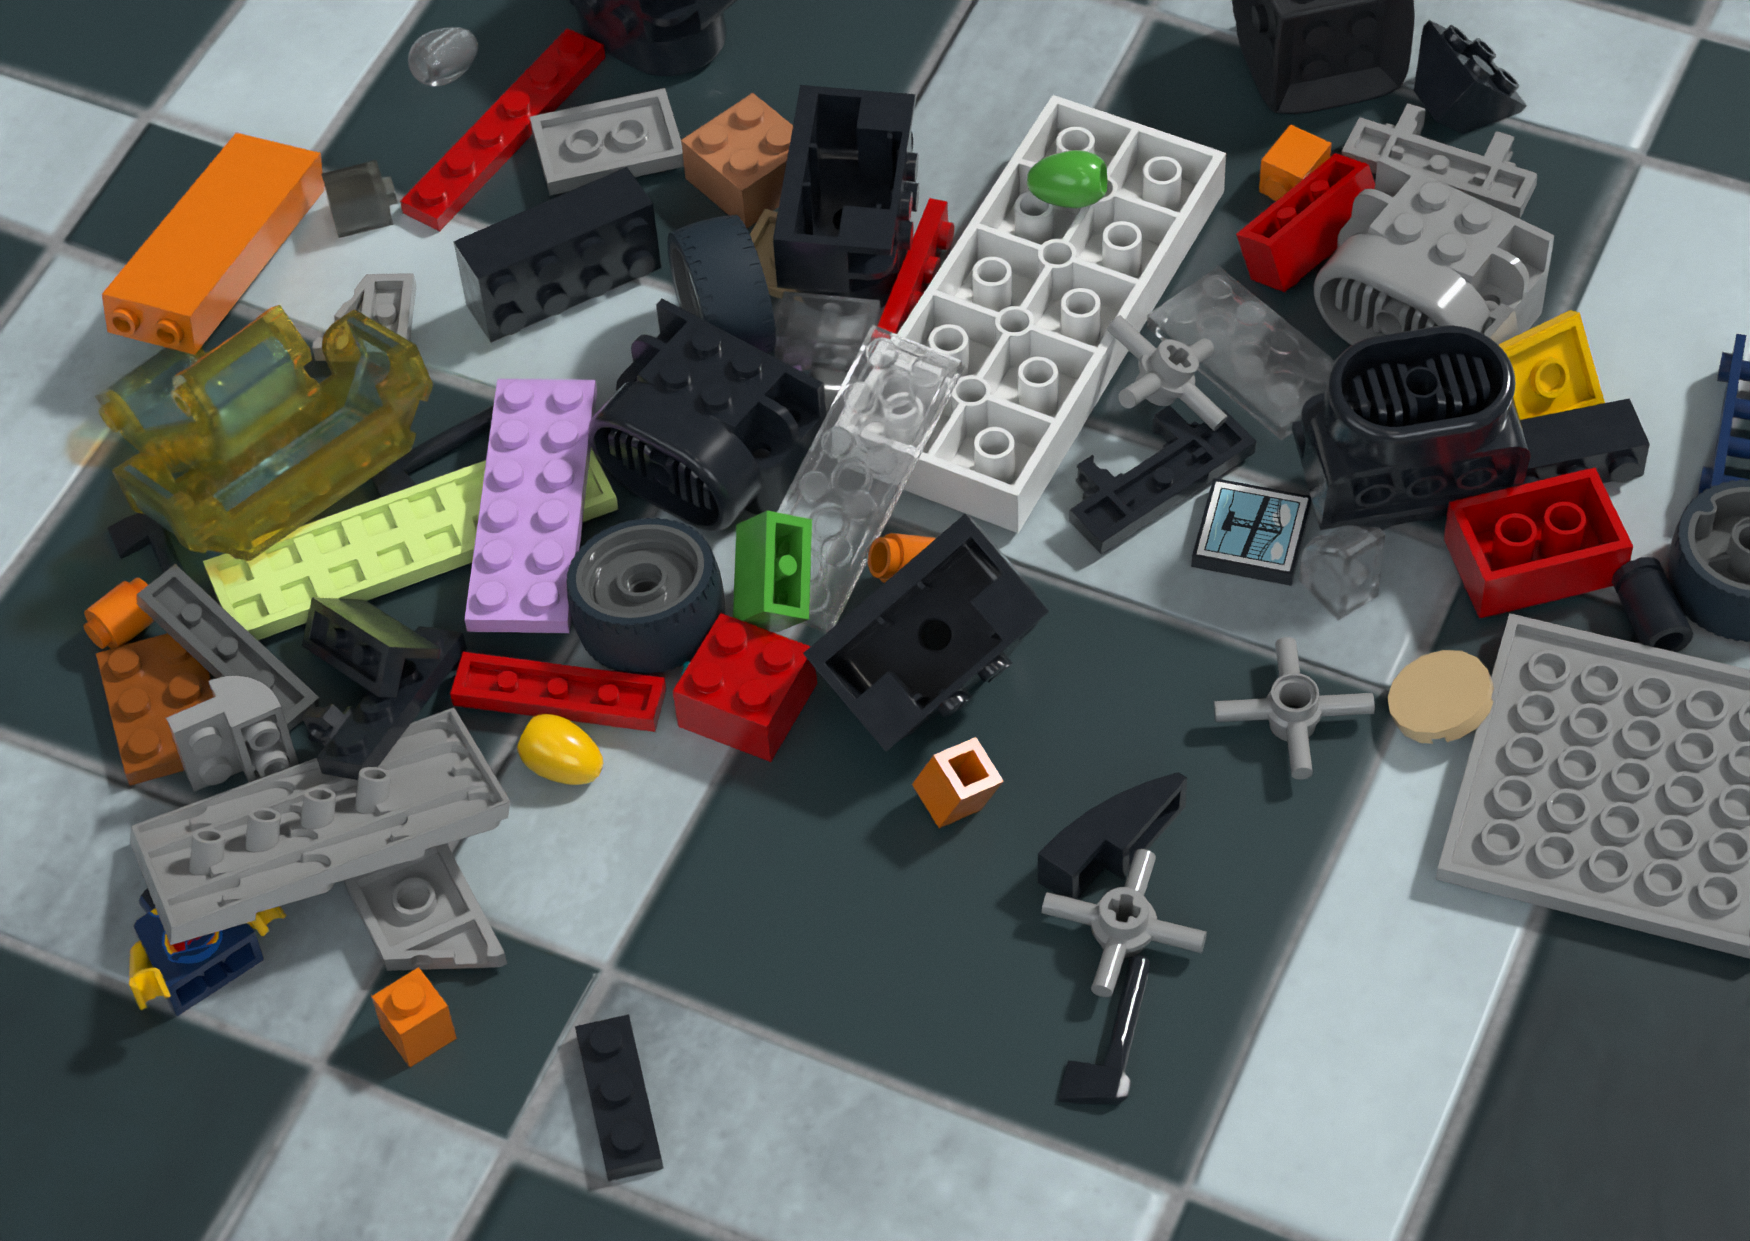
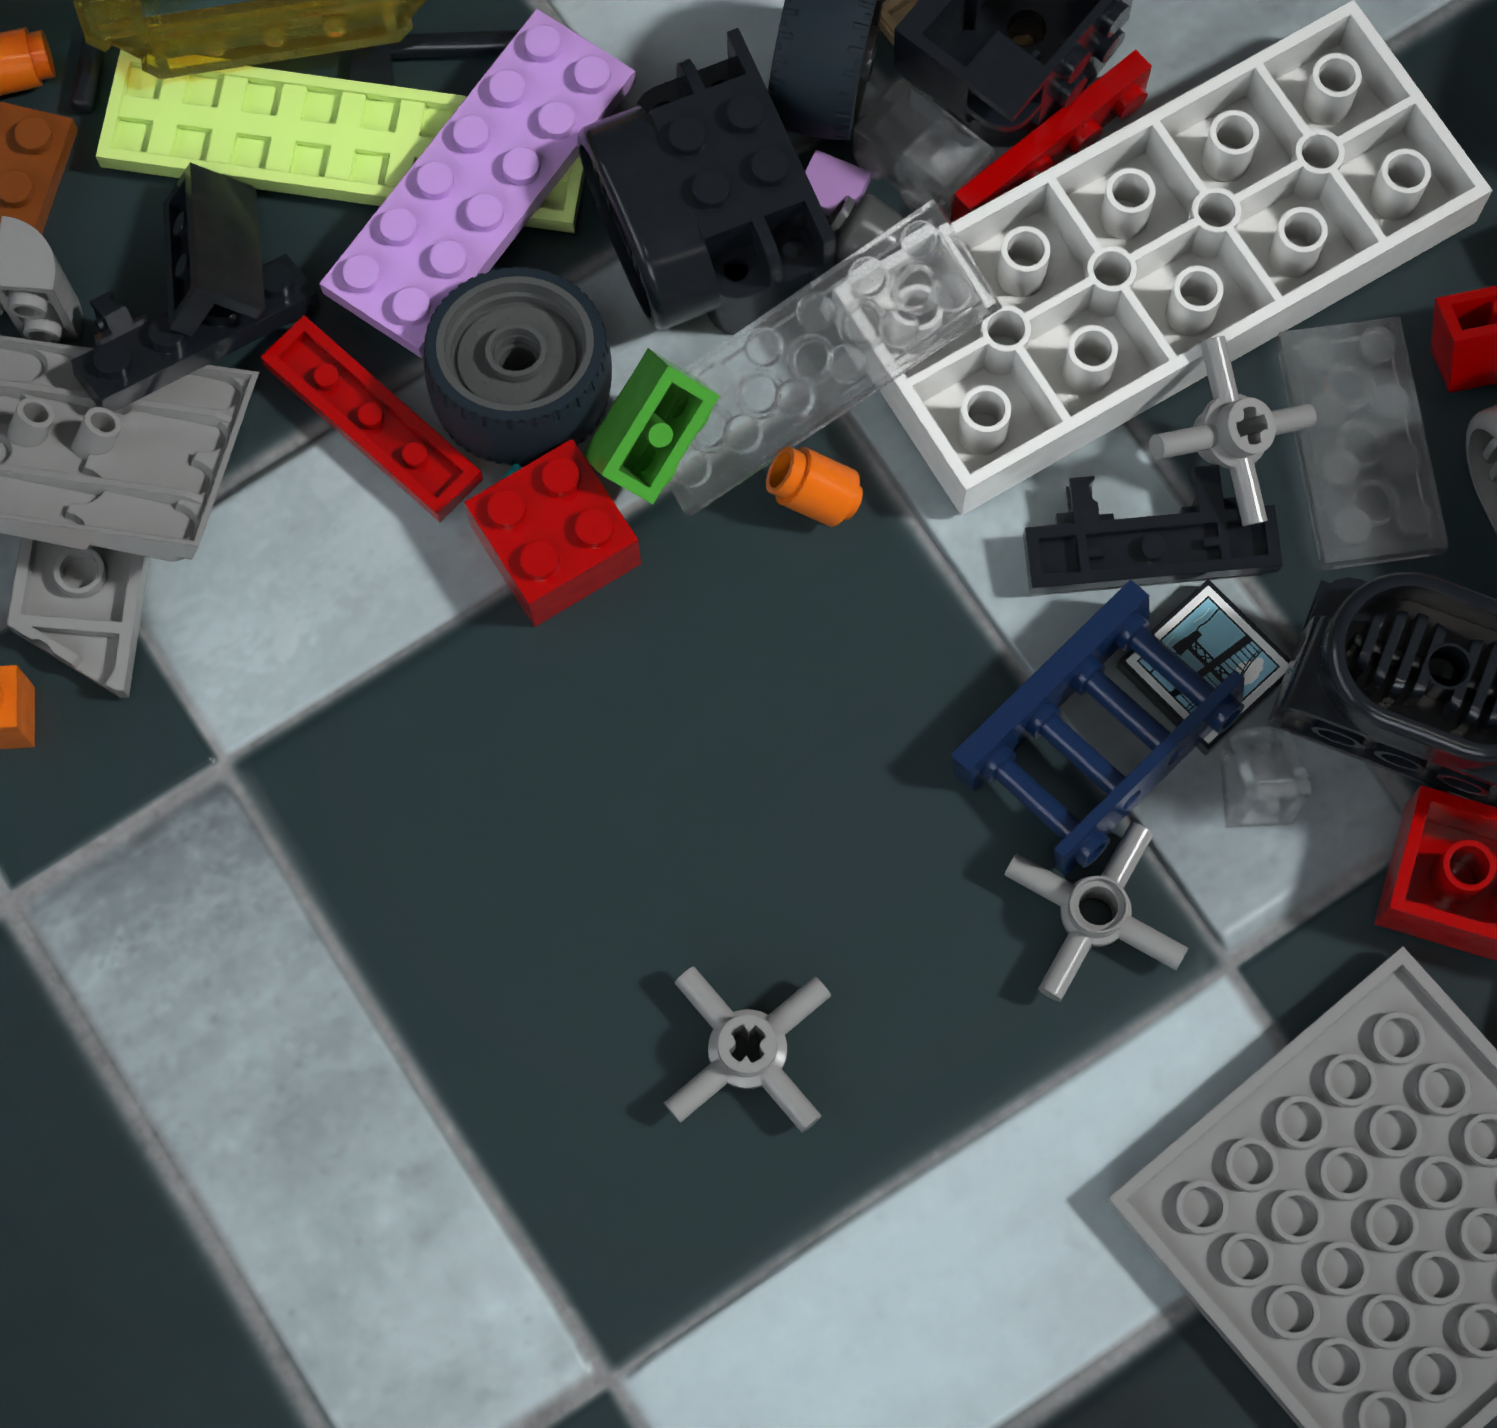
camera: 30 degrees right, 20 degrees up
dark grey plate [137,564,319,731] -> none
yellow animal [517,714,604,785] -> none
black plate [575,1014,664,1182] -> none
black brick [803,514,1050,751] -> none
orange brick [912,737,1004,828] -> none
bright green animal [1027,150,1108,208] -> none
black slope [1038,772,1187,899] -> none
black piece [1059,955,1150,1105] -> none
tan tile [1387,650,1494,744] -> none
none -> dark blue fence [951,579,1245,876]

